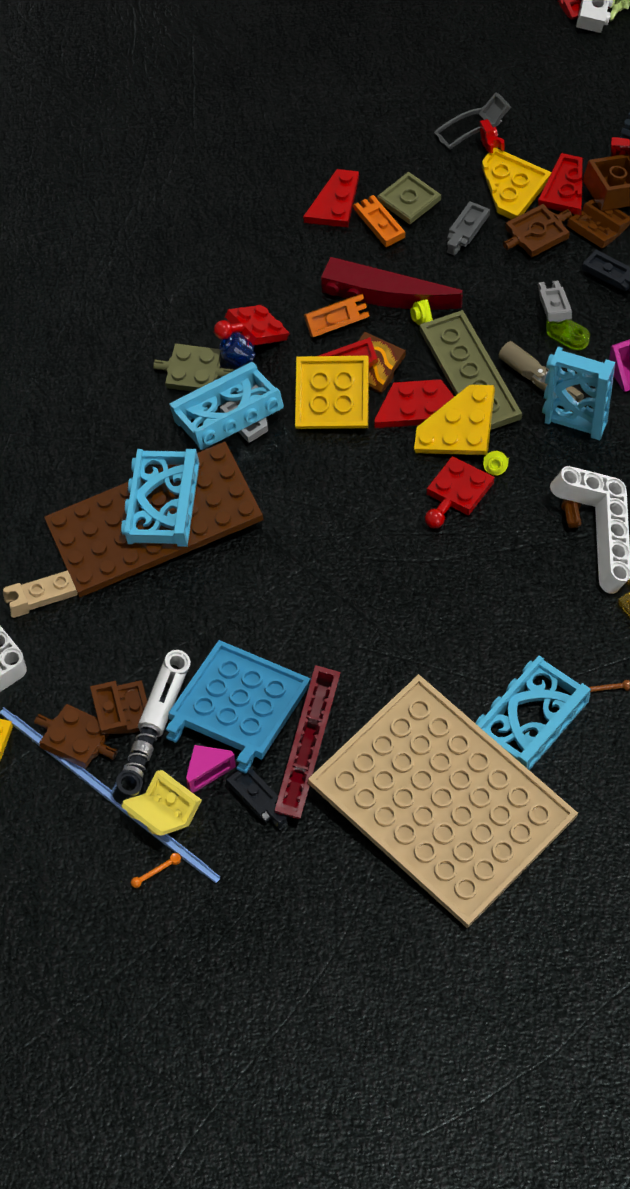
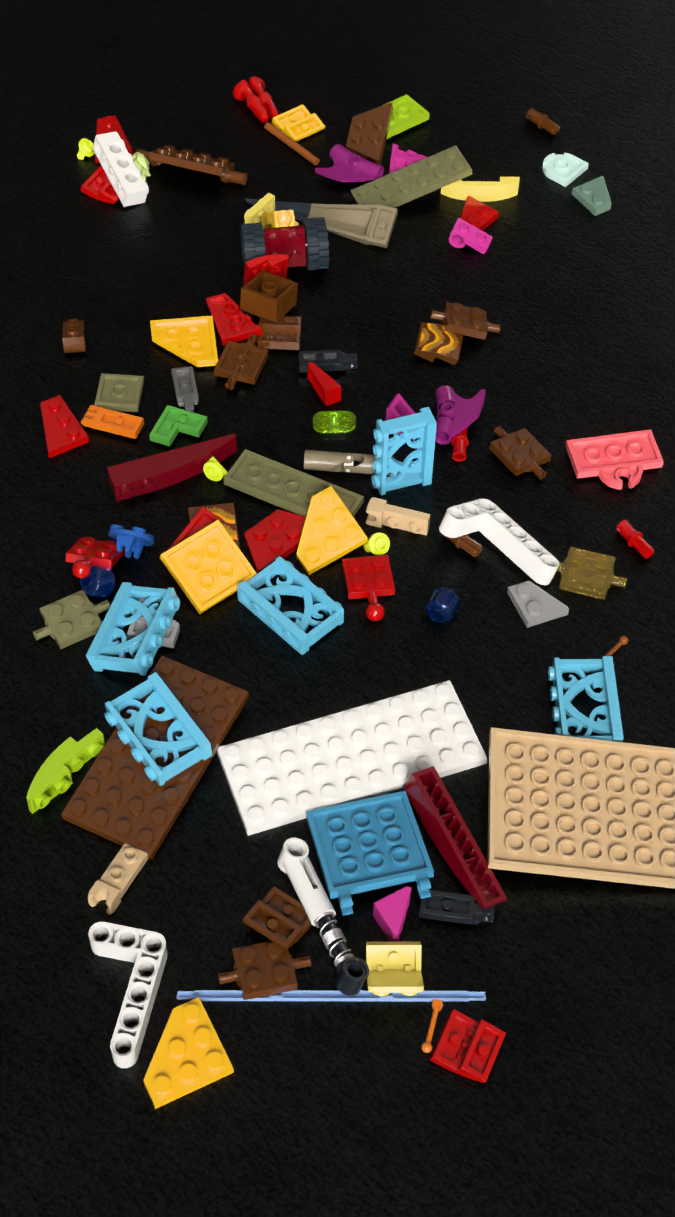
camera: 45 degrees left, 5 degrees down
orange hinge [304,294,370,337] -> none
dark grey piece [434,92,511,149] -> none
red plate [480,119,505,153] -> none
light grey hinge [538,280,572,322] -> none
none -> lime slope [26,728,105,814]
none -> reddish brown plate [62,319,86,353]
none -> blue plate [108,524,154,559]
none -> bright green plate [149,405,208,446]
none -> white plate [217,680,487,836]
none -> medium azure fence [237,556,344,655]
none -> red slope [307,362,342,406]
none -> tan plate [366,497,430,536]
none -> clear blue head [425,587,460,623]
none -> red slope [430,1009,506,1083]
none -> light grey wing [507,581,569,628]

